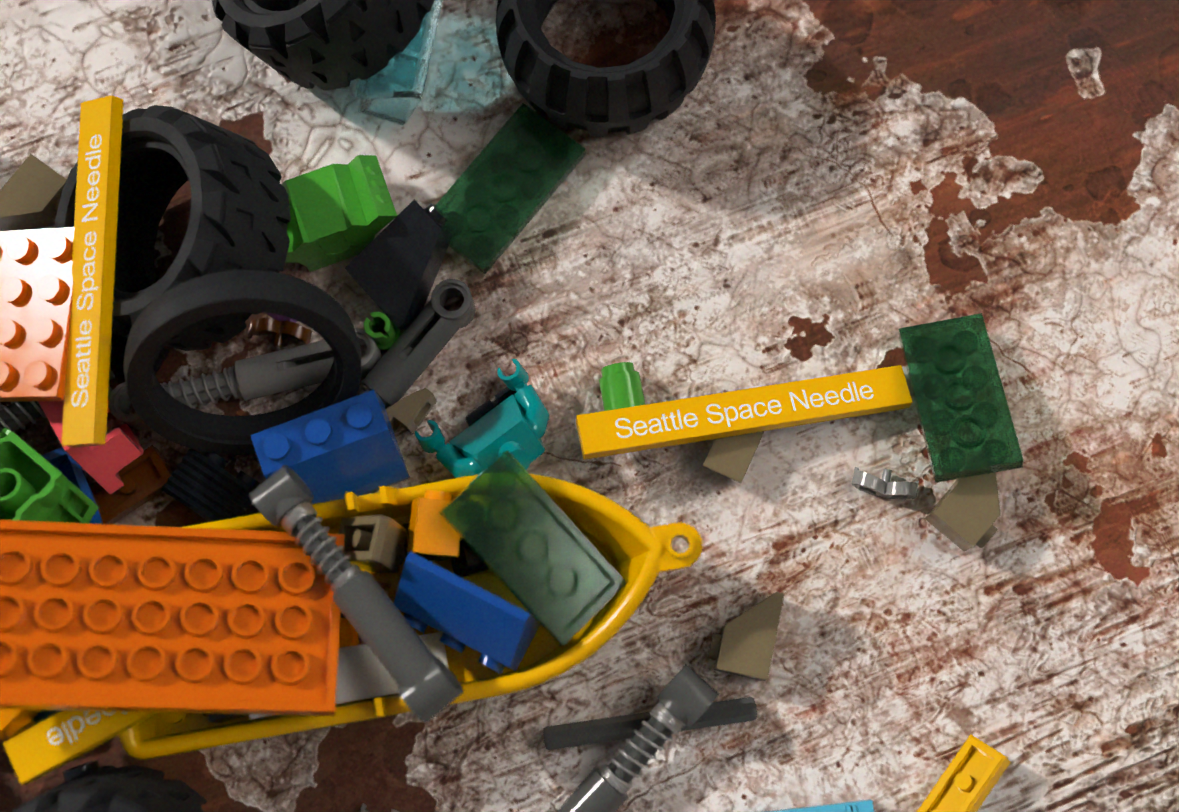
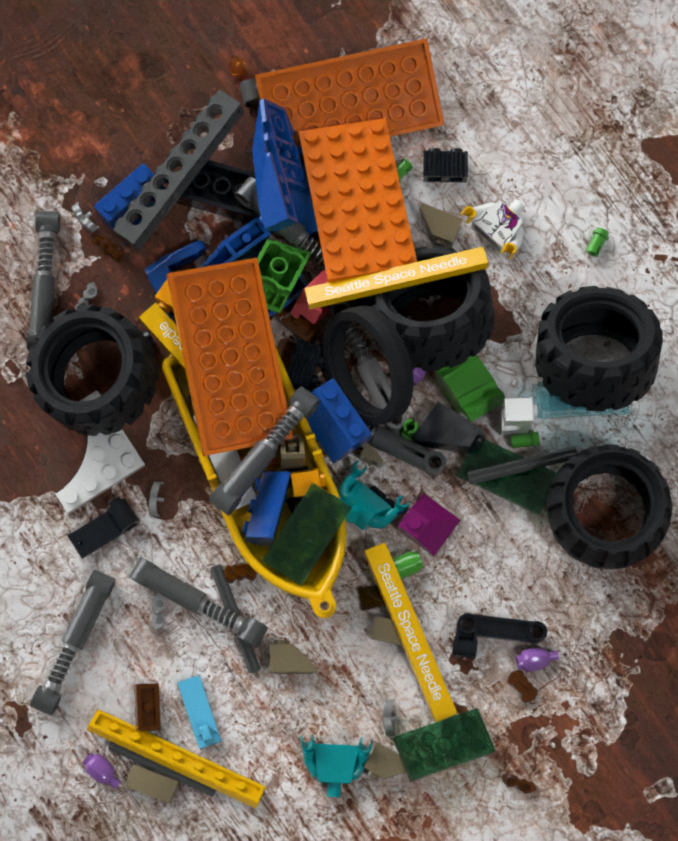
camera: 70 degrees right, 0 degrees up
none -> reddish brown piece [223,563,257,584]
none -> teal torso [300,734,373,798]
none -> dark brown slope [358,585,385,611]
none -> magenta slope [397,494,461,557]
none -> black piece [452,613,547,659]
none -> white torso [460,200,525,260]
none -> dark grey axle [467,446,578,485]
none -> white arch [499,398,537,435]
none -> reddish brown piece [502,772,536,794]
none -> reddish brown piece [507,670,538,702]
none -> bright green pin [511,430,540,449]
none -> medium lavender plant [516,648,559,672]

